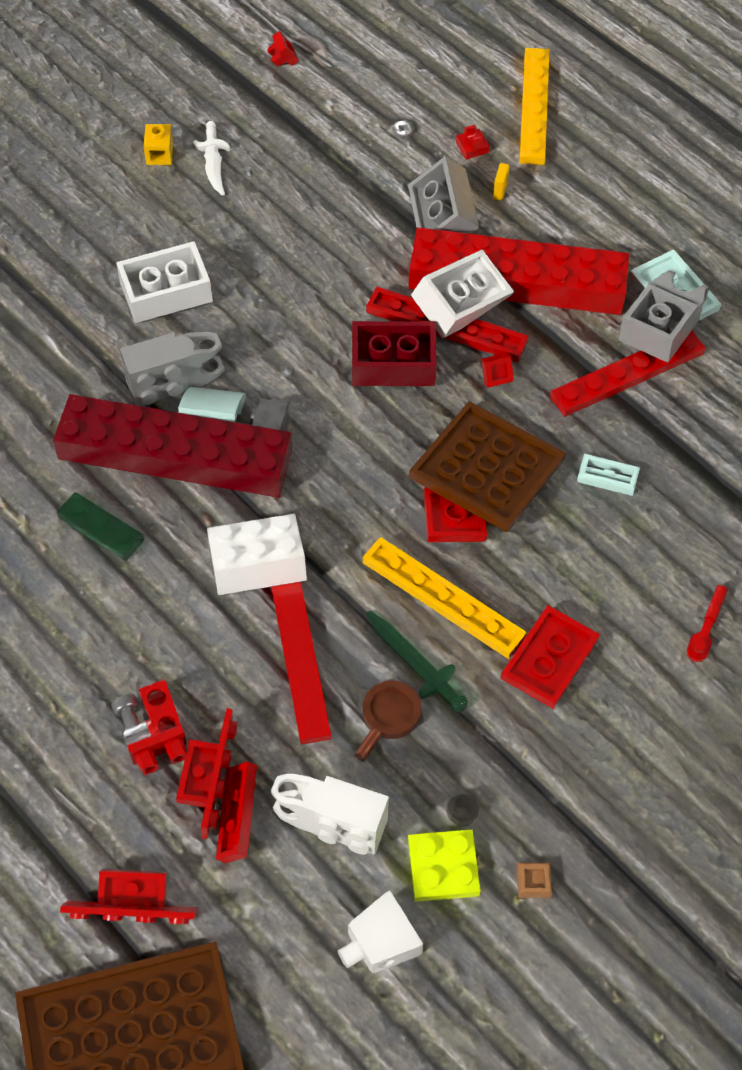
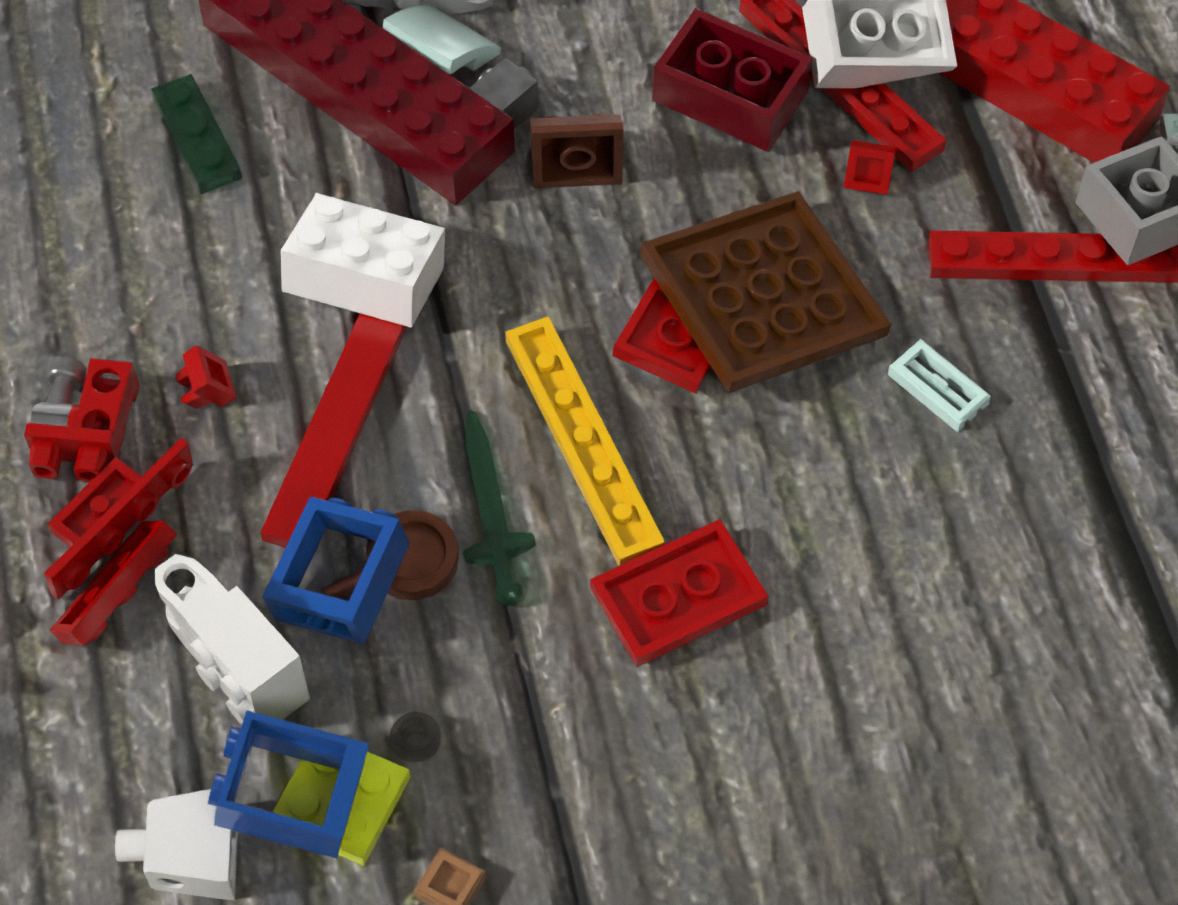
camera: 30 degrees right, 0 degrees up
red piece [687,585,728,662] -> none
none -> red tile [175,345,237,409]
none -> blue window [208,710,369,858]
none -> blue window [262,496,410,645]
none -> copper slope [530,114,624,188]

